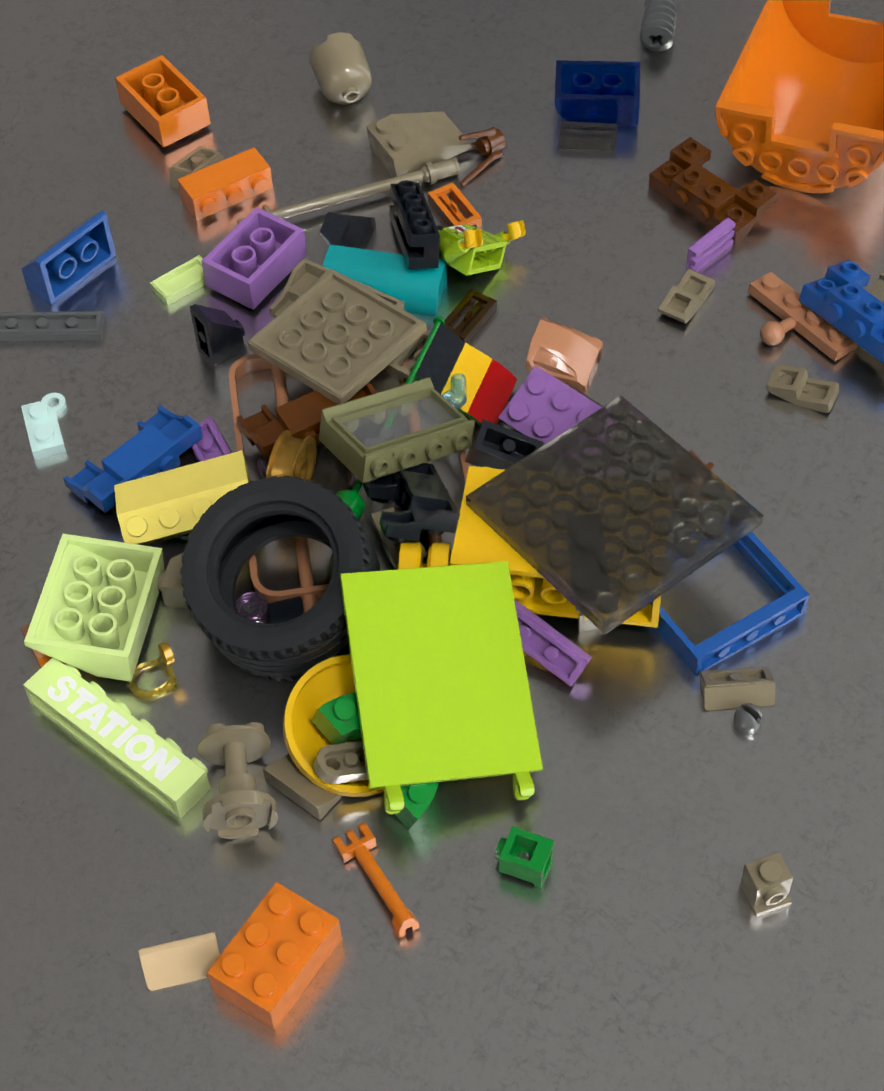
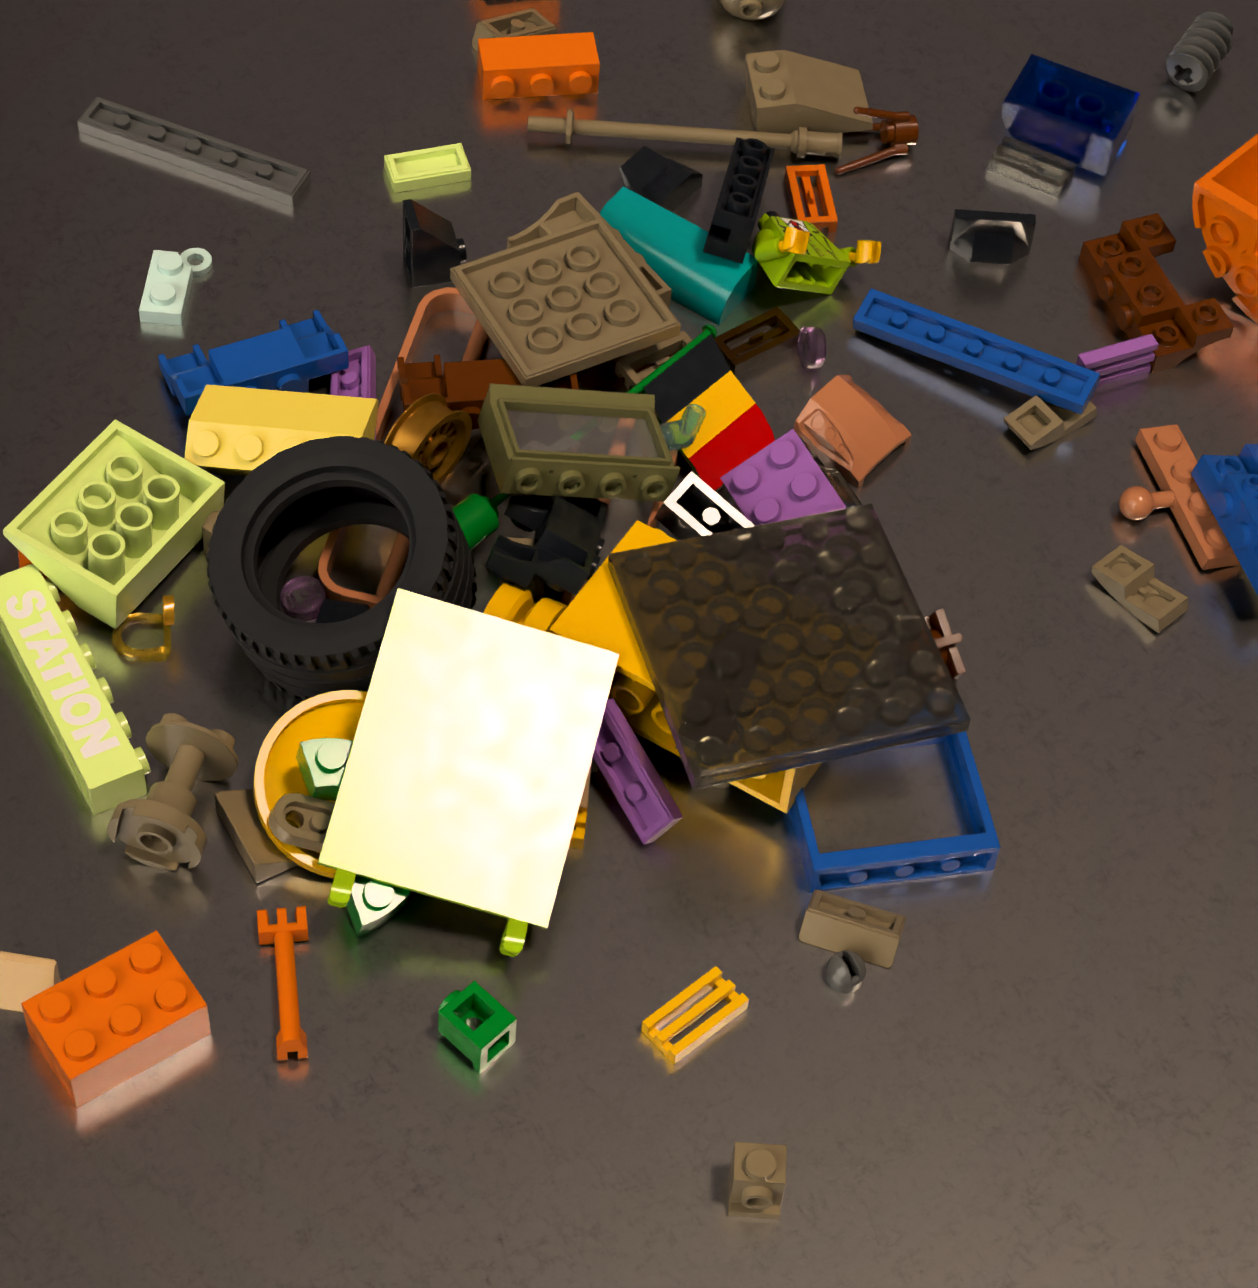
camera: 15 degrees right, 0 degrees up
blue slope [21,211,116,306] -> none
medium lavender brick [201,207,307,310] -> none
none -> yellow tile [641,966,749,1065]
none -> tile [798,327,826,369]
none -> blue plate [853,288,1100,415]
none -> black slope [949,209,1036,265]

